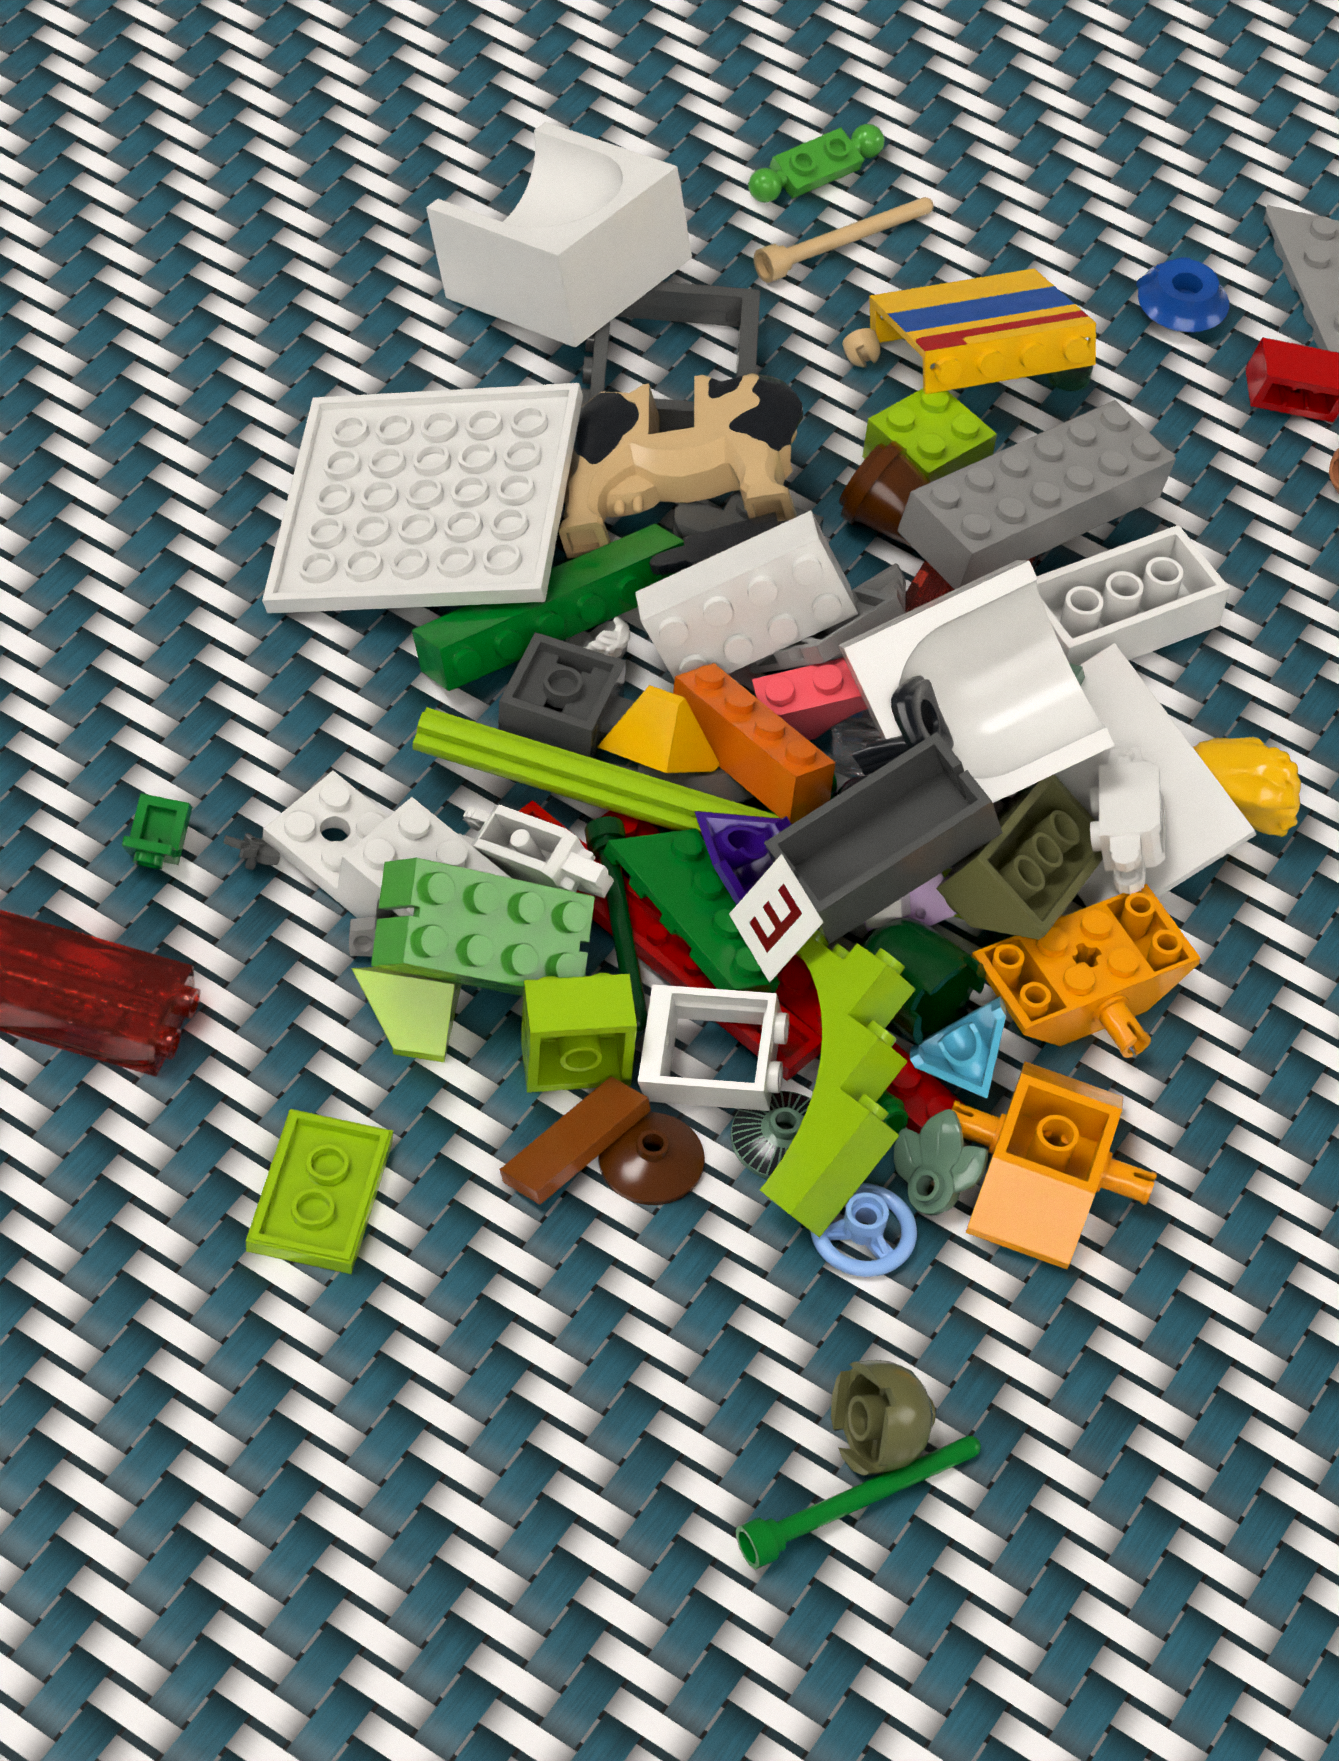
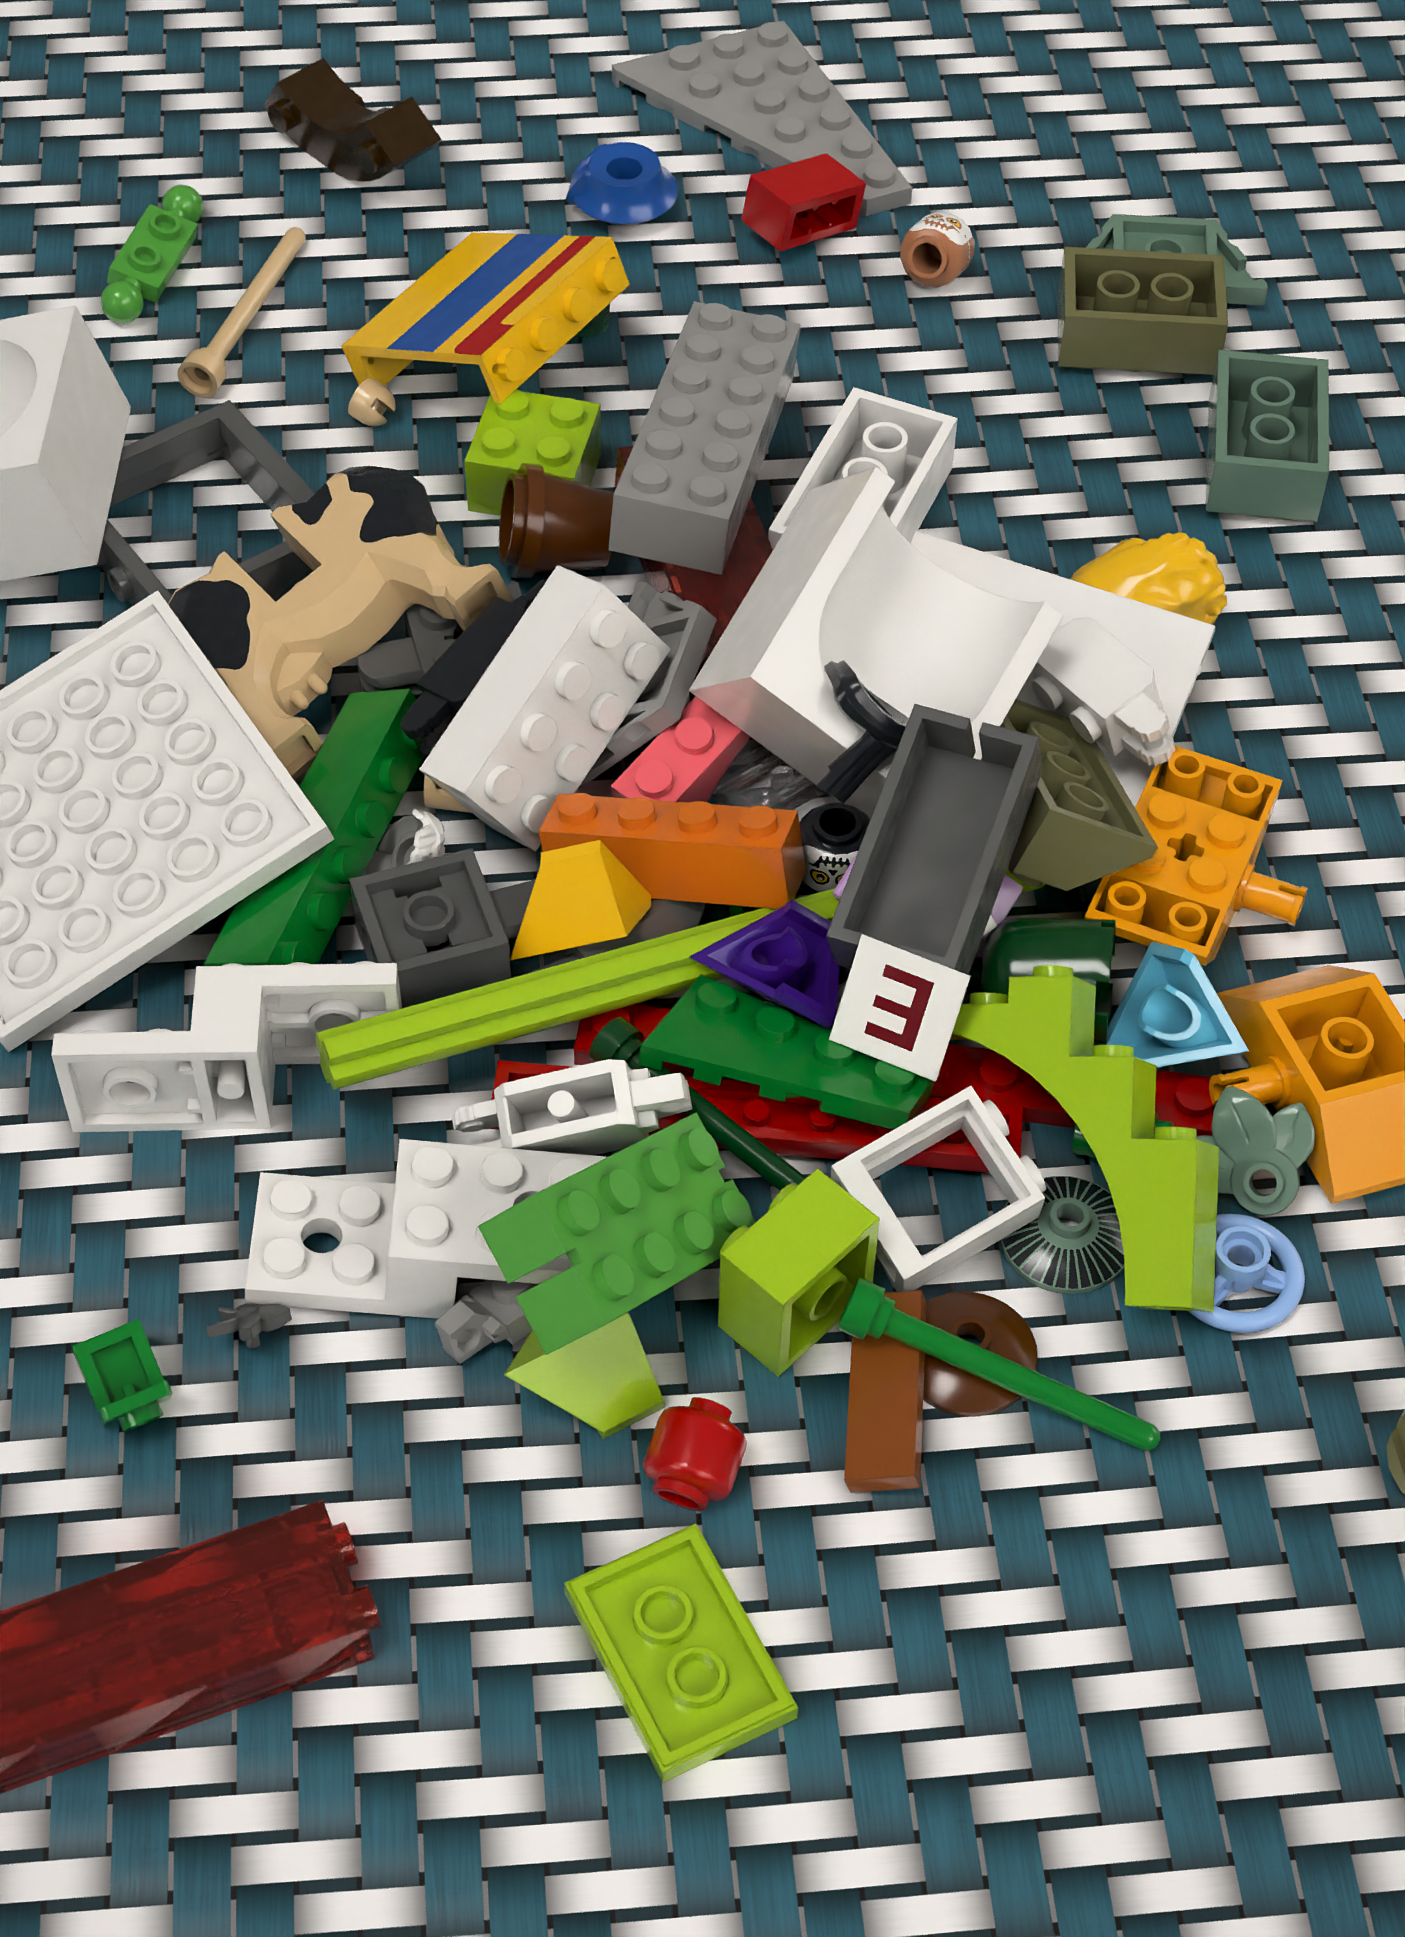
camera: 35 degrees left, 0 degrees up
none -> white bracket [51,961,402,1132]
none -> dark brown brick [264,58,442,181]
none -> red head [642,1397,747,1511]
none -> green piece [837,1277,1160,1451]

